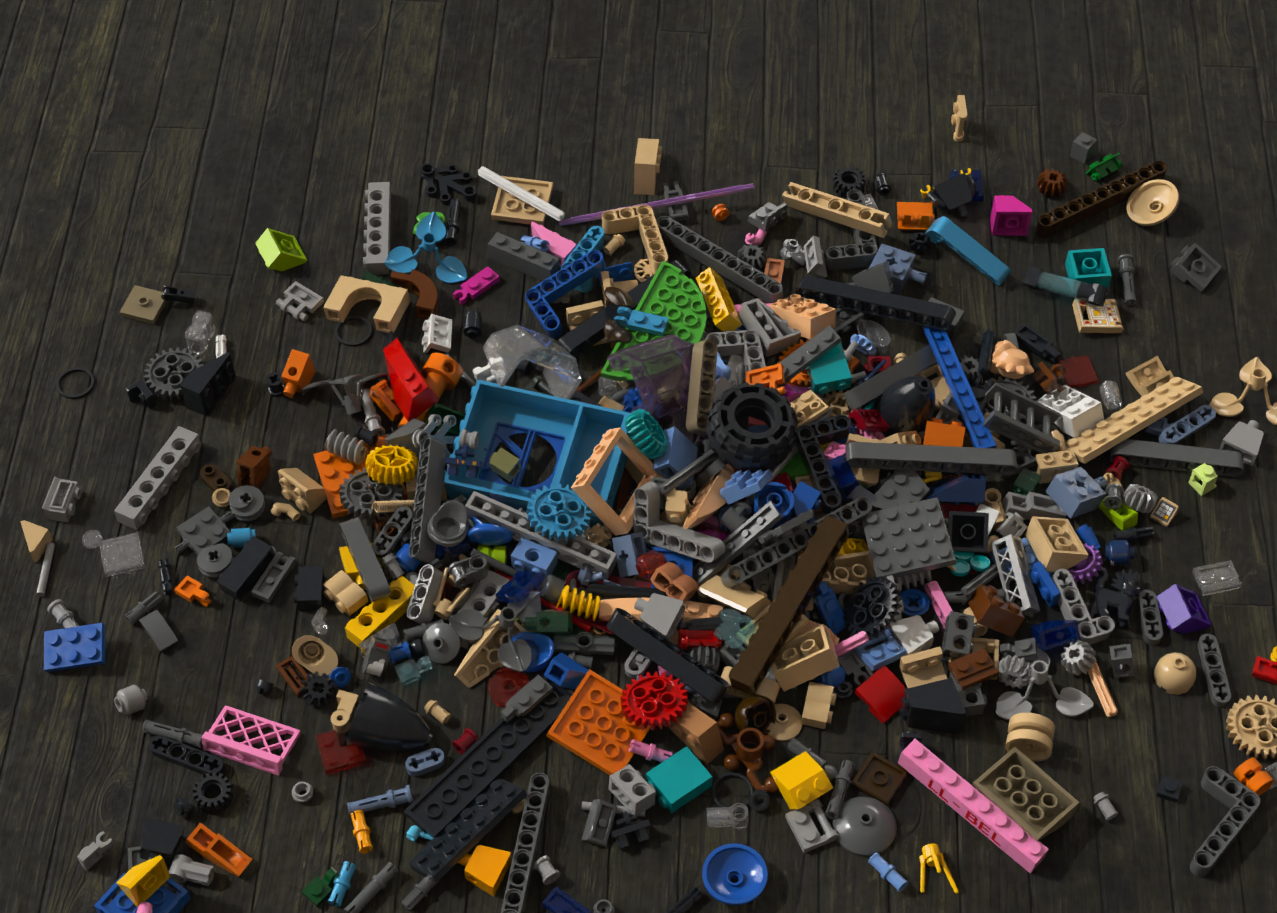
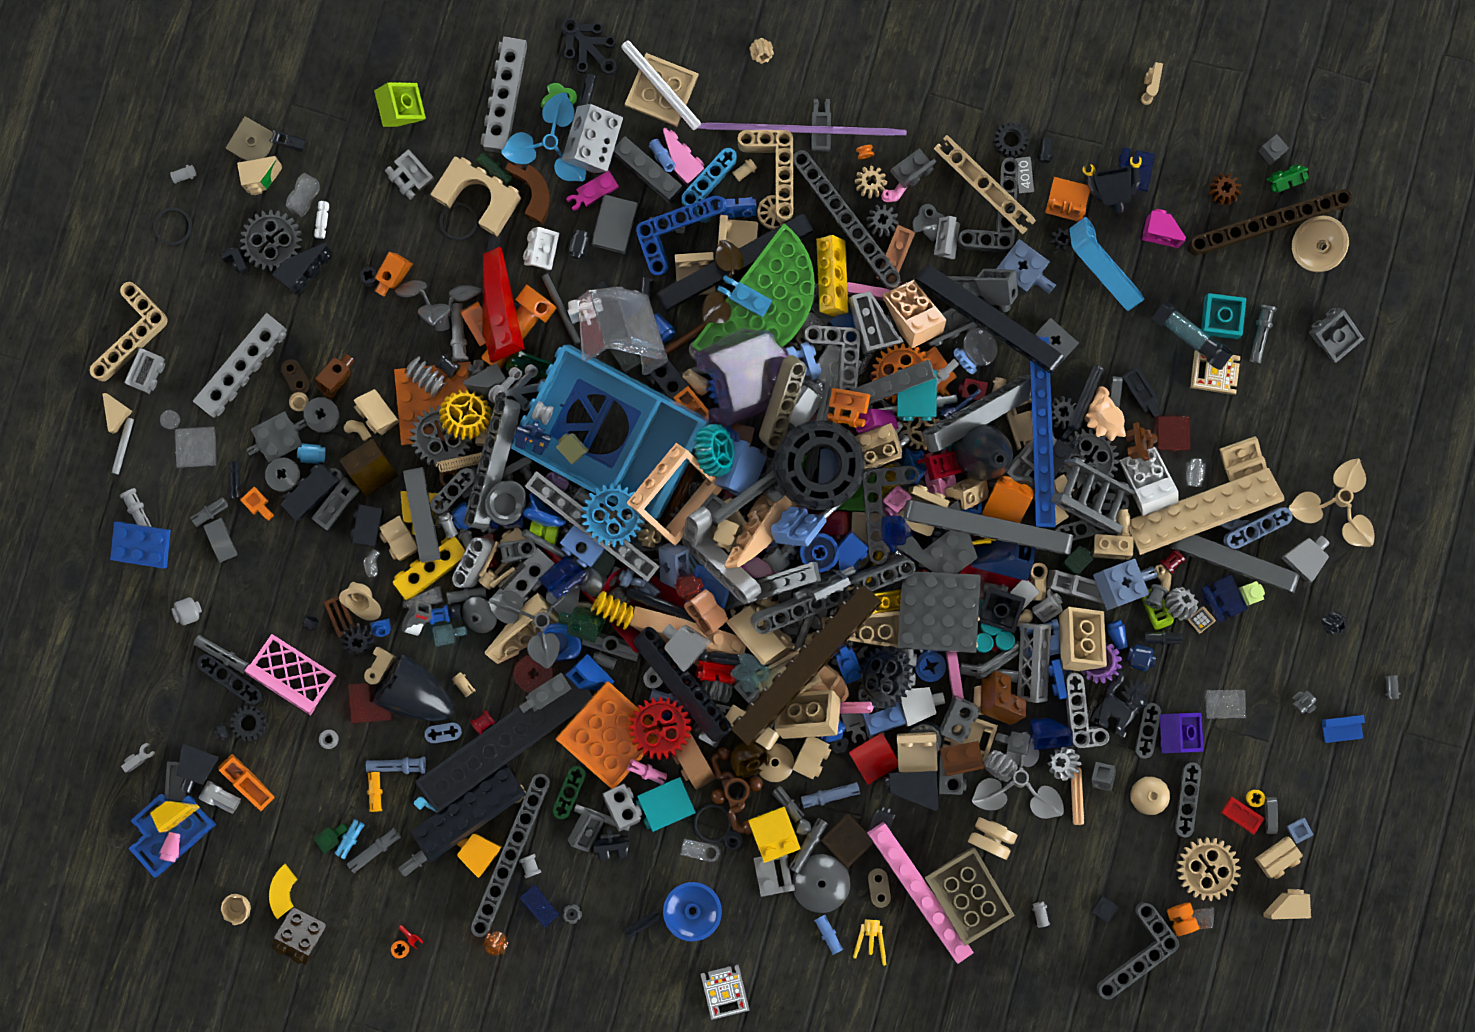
camera: 10 degrees right, 30 degrees up
tan wedge [634,138,662,195] -> none
none -> tan beam [90,282,167,381]
none -> light grey pin [170,165,196,184]
none -> tan slope [237,156,282,195]
none -> dark brown slope [340,439,399,497]
none -> dark green beam [553,766,586,819]
none -> light grey piece [562,104,623,173]
none -> dark grey piece [591,195,638,254]
none -> tan gear [750,38,774,64]
none -> sand blue pin [801,782,860,809]
none -> tan gear [855,166,887,199]
none -> dark tan plate [868,868,891,908]
none -> clear blue plate [1202,575,1248,623]

